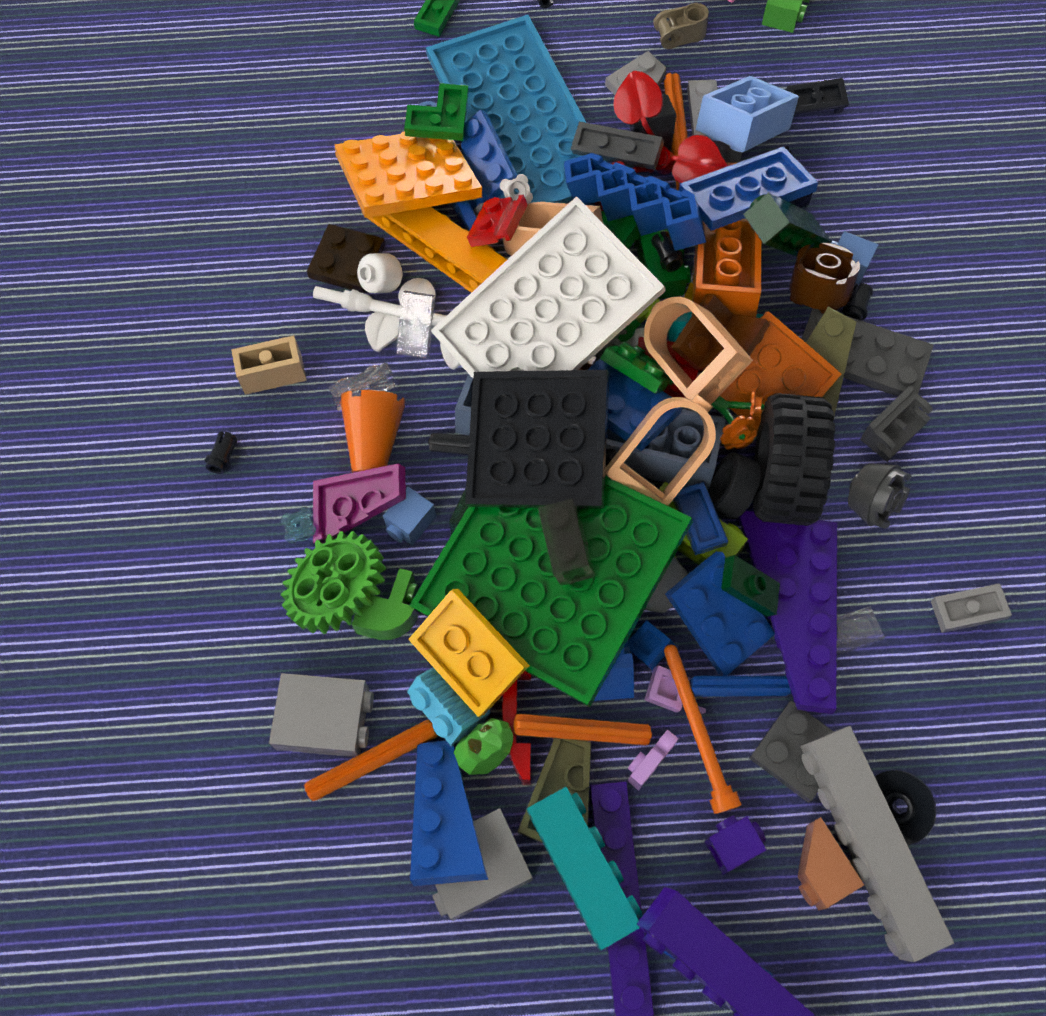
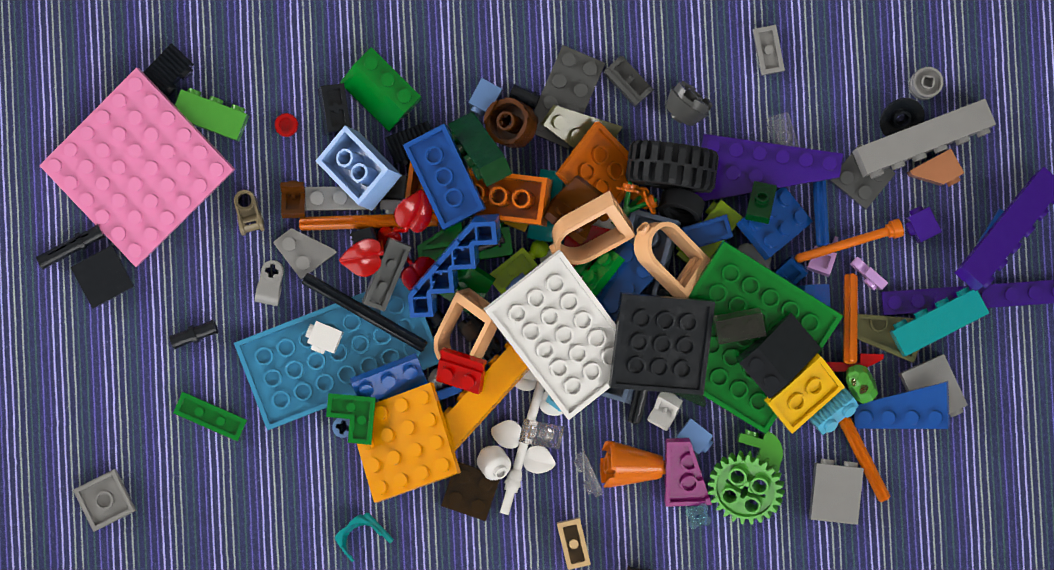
camera: 90 degrees left, 20 degrees up
white plate [499,174,533,204] -> none
none -> light grey piece [254,260,284,306]
none -> red tile [275,113,299,137]
none -> reddish brown bracket [280,180,306,218]
none -> black axle [302,273,427,352]
none -> white brick [305,321,344,354]
none -> teal helmet [334,513,394,562]
none -> green slope [340,47,422,132]
none -> white bracket [647,392,683,431]
none -> black slope [736,312,822,399]
none -> light grey wheel [909,67,943,100]

